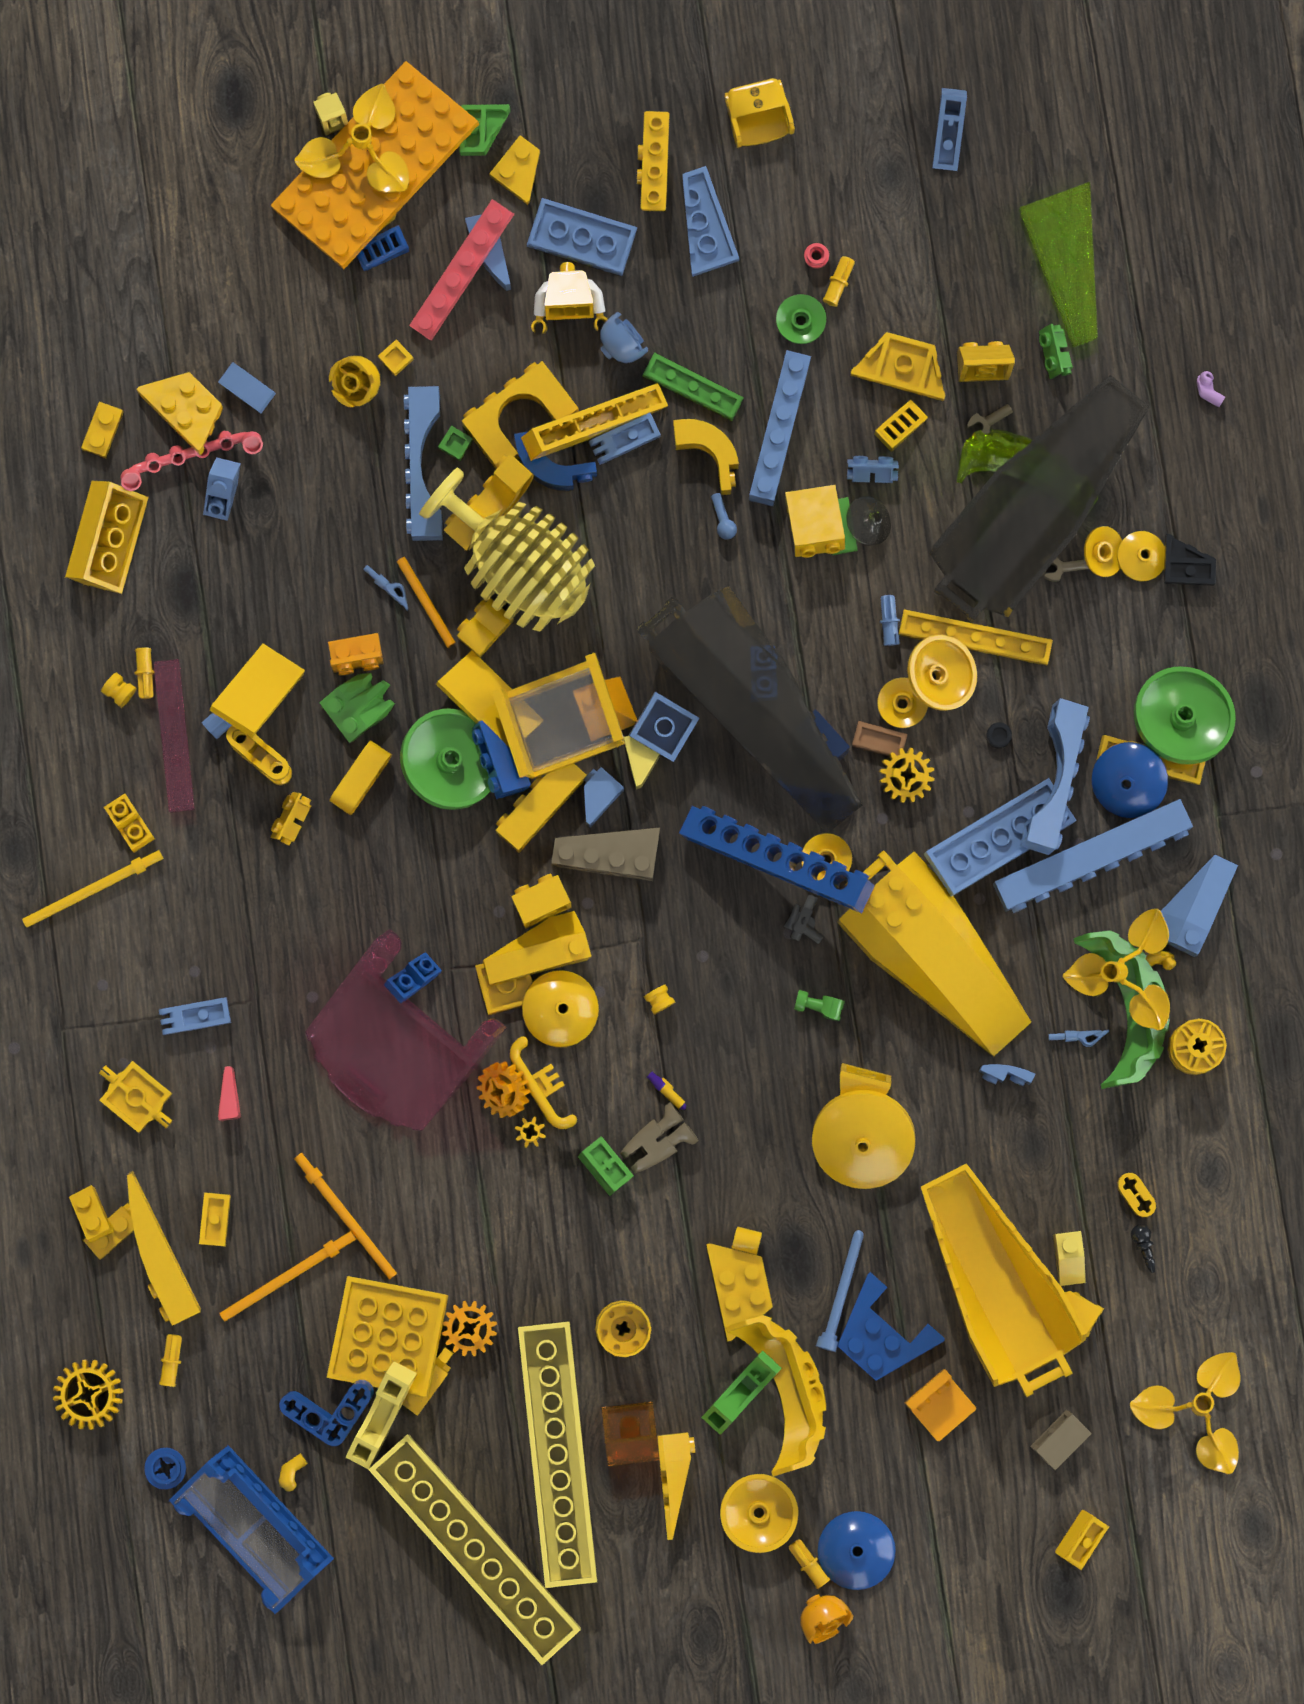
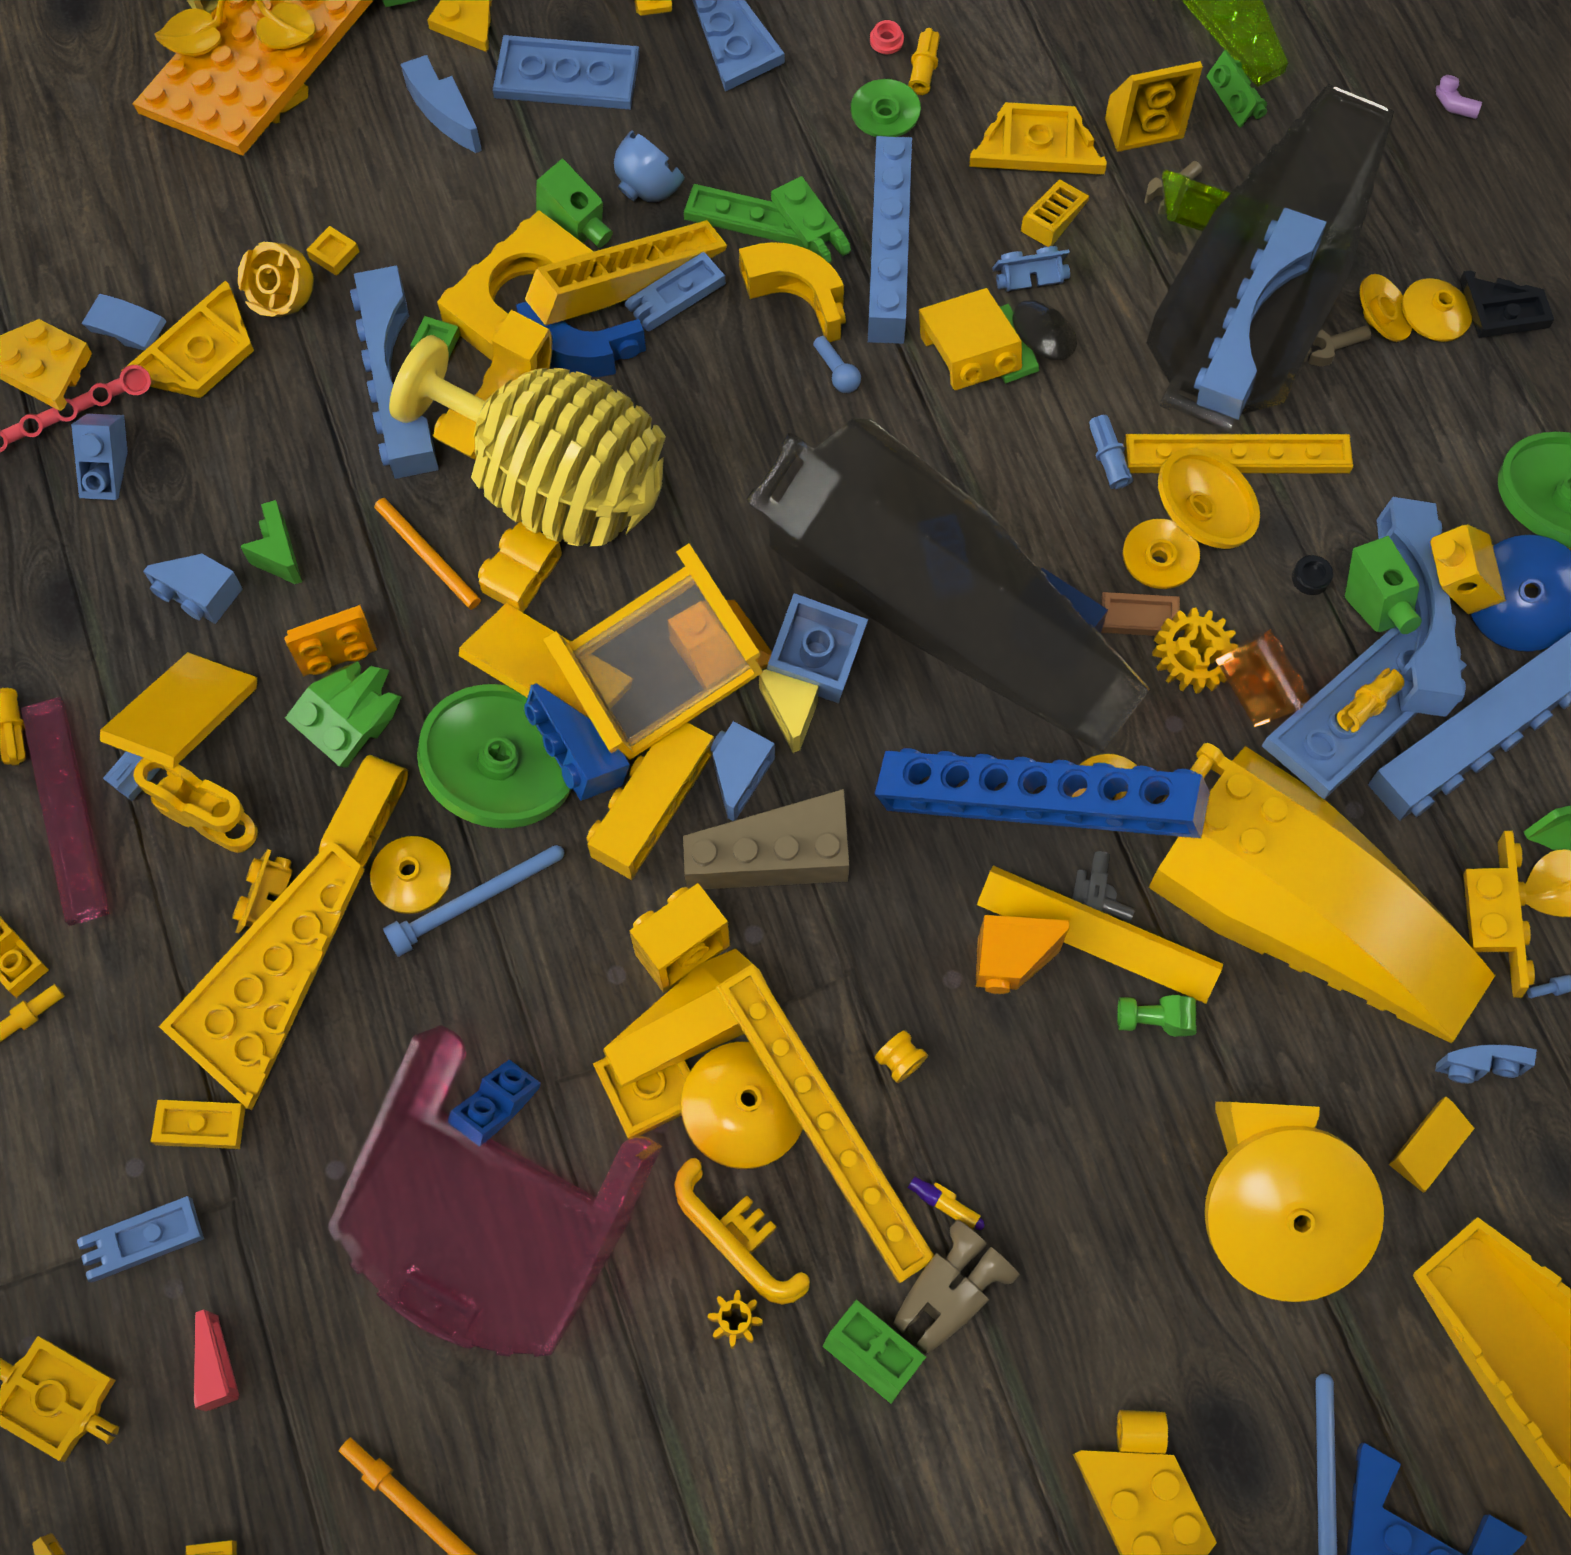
camera: 10 degrees left, 15 degrees down
blue slope [357,225,410,271] -> none
medium blue hand [363,565,409,611] -> none
coral plate [409,199,514,340] -> none
light orange gear [477,1061,531,1118] -> none
torso [531,262,608,334] -> none
none -> yellow wing [121,281,254,398]
none -> medium blue slope [143,554,243,624]
none -> yellow plate [151,1100,246,1149]
none -> yellow wing [159,840,365,1110]
none -> bright green slope [241,500,302,584]
none -> yellow dish [370,836,451,914]
none -> medium blue piece [382,845,564,957]
none -> bright green torso [536,158,613,248]
none -> yellow tile [716,964,934,1283]
none -> bright green hinge [771,176,851,263]
none -> light orange slope [976,915,1069,994]
none -> yellow tile [977,865,1223,1004]
none -> medium blue arch [1194,207,1326,420]
none -> clear orange slope [1215,629,1310,727]
none -> yellow pin [1337,668,1404,733]
none -> bright green torso [1345,536,1422,634]
none -> yellow slope [1389,1096,1475,1193]
none -> yellow torso [1430,524,1506,614]
none -> yellow bracket [1463,830,1535,998]

